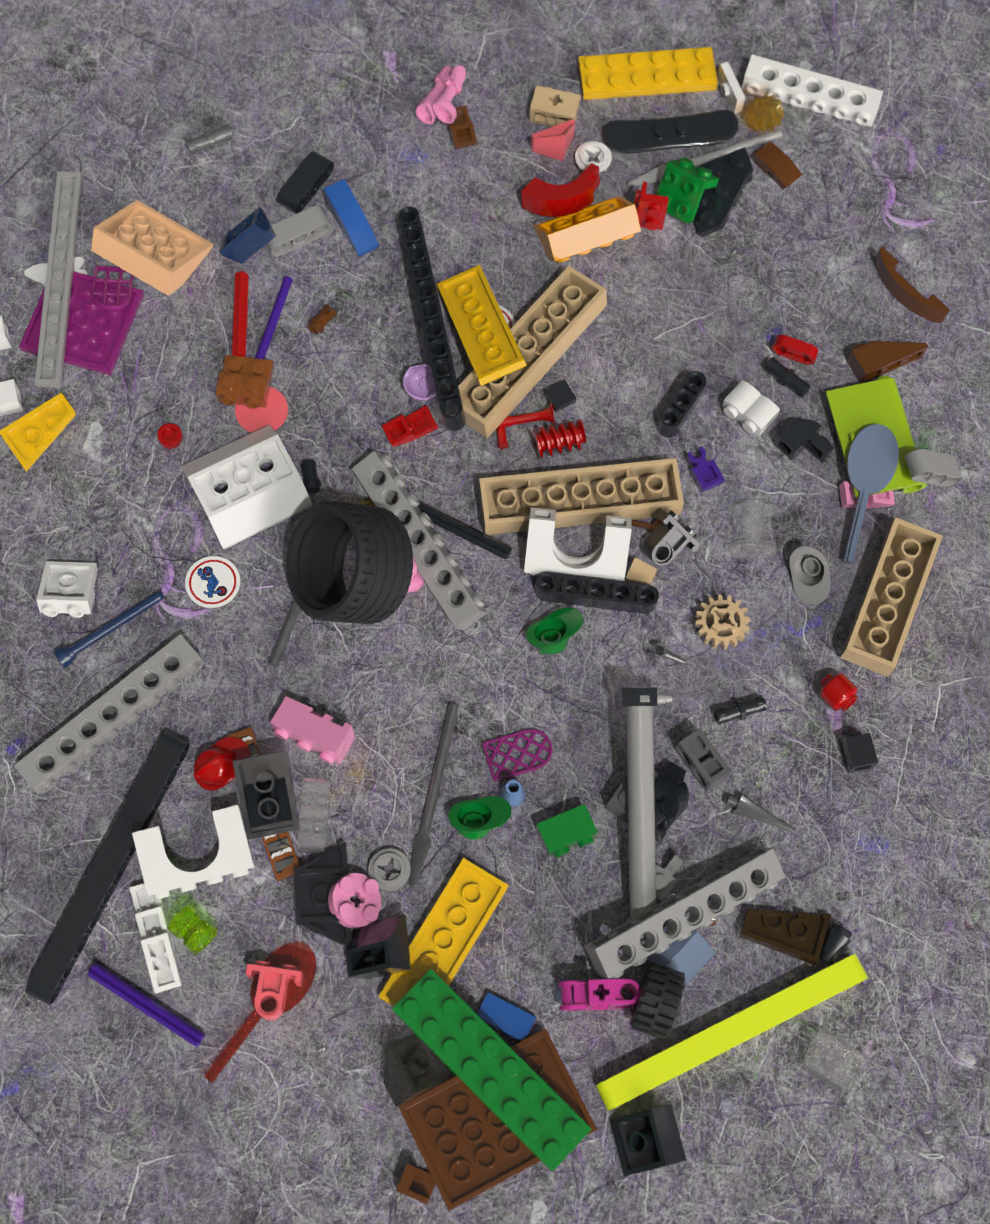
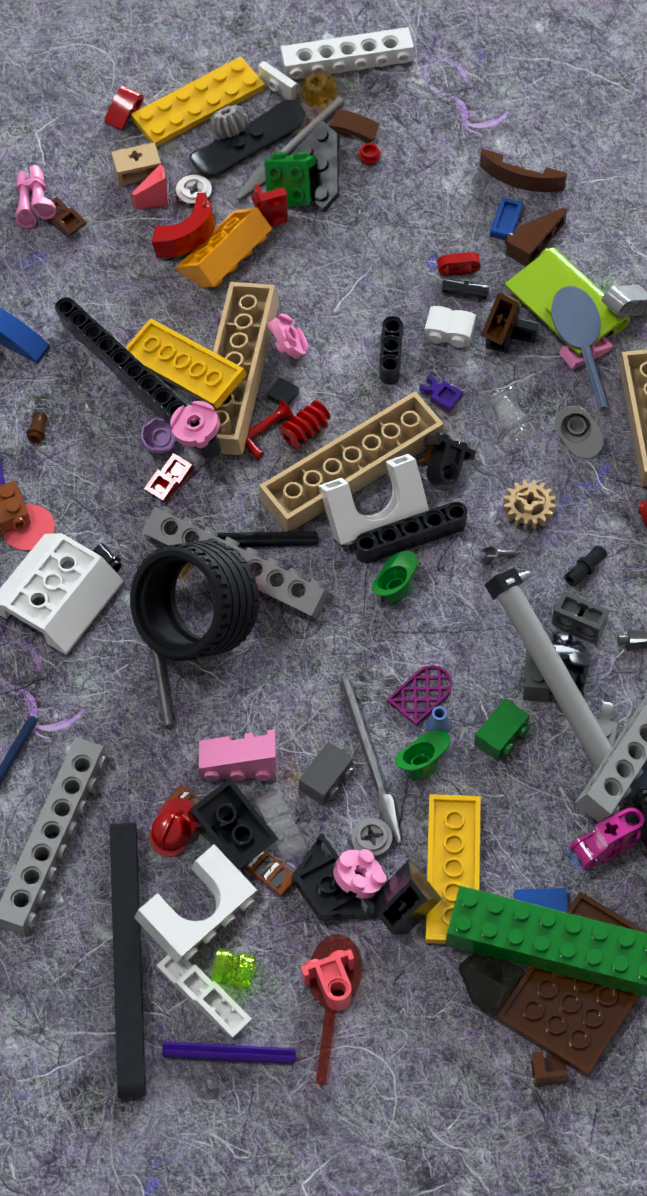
camera: 25 degrees left, 10 degrees down
white sticker [185,556,240,608] -> none
tan slope [625,558,657,585] -> none
none -> red panel [104,86,144,130]
none -> bright pink plate [170,401,220,448]
none -> light grey gear [210,105,249,139]
none -> bright pink plate [268,314,308,359]
none -> dark grey brick [299,742,355,806]
none -> red plate [359,143,381,164]
none -> reddish brown slope [481,292,520,345]
none -> blue tile [490,197,524,241]

